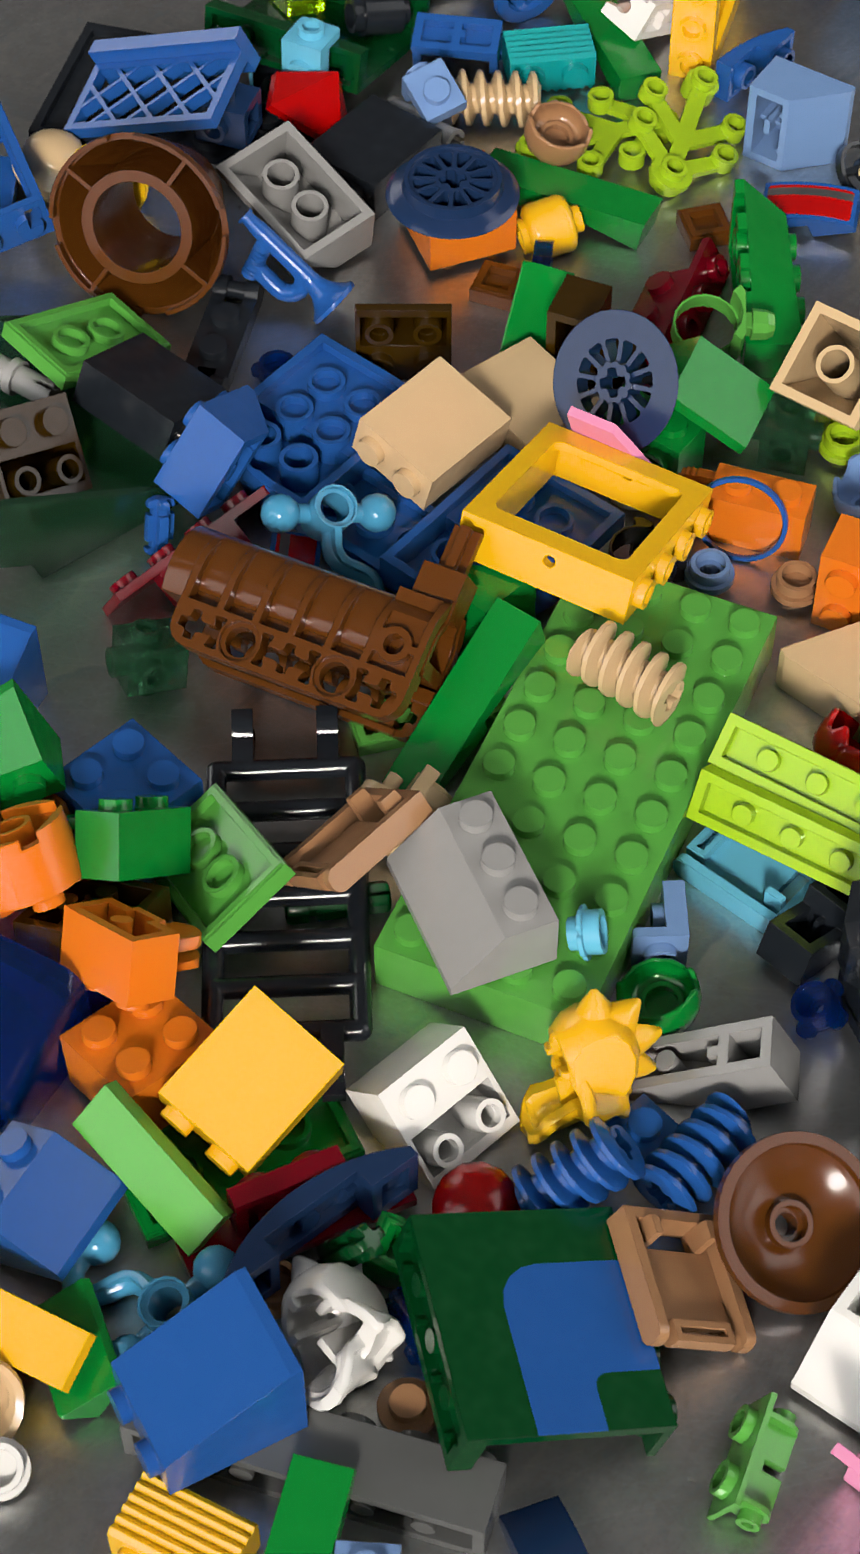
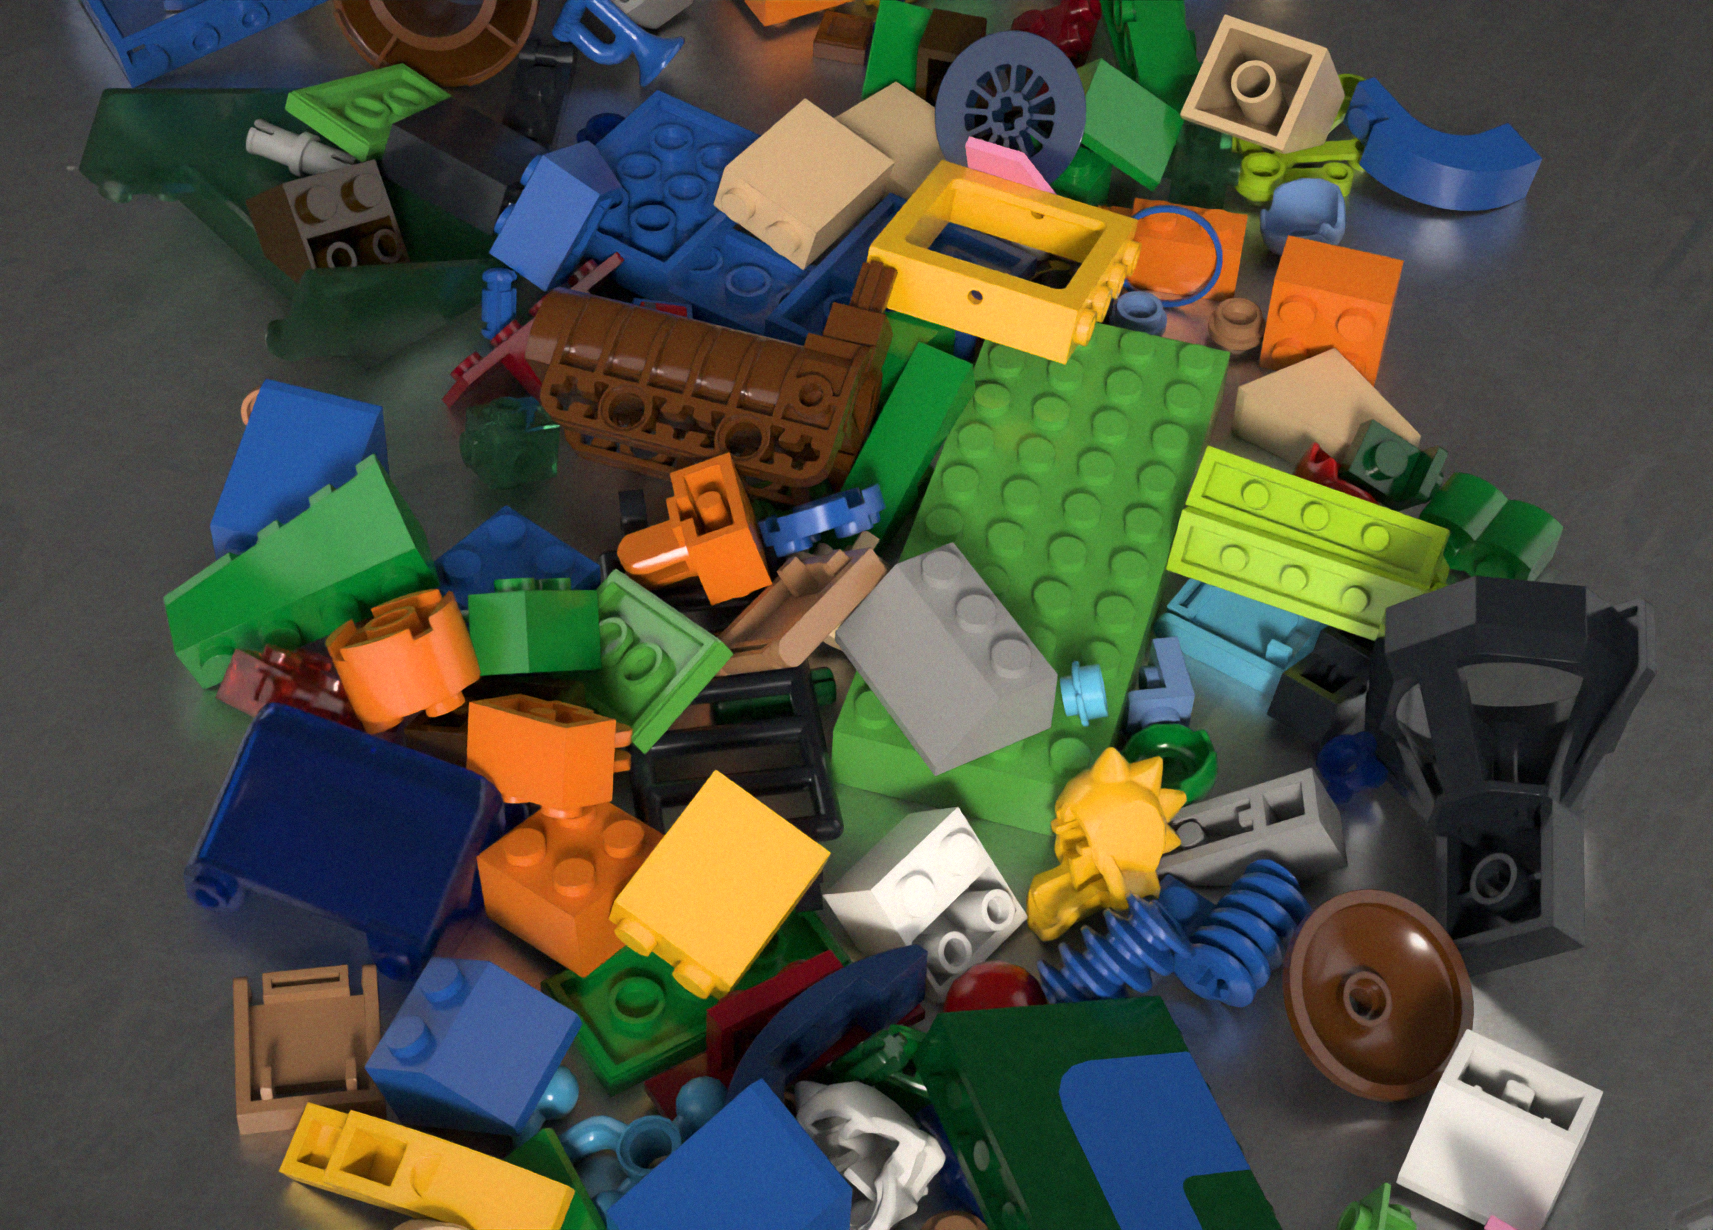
camera: 10 degrees left, 5 degrees down
tile [72,1080,234,1256] -> none
dark azure piece [260,484,397,591] -> none
dark brown slope [354,304,452,380] -> none
tan piece [566,620,687,727] -> none
medium nougat container [606,1205,756,1354] -> none
bright green piece [670,284,775,360] -> none
none -> orange brick [617,452,772,606]
none -> blue plate [758,483,886,558]

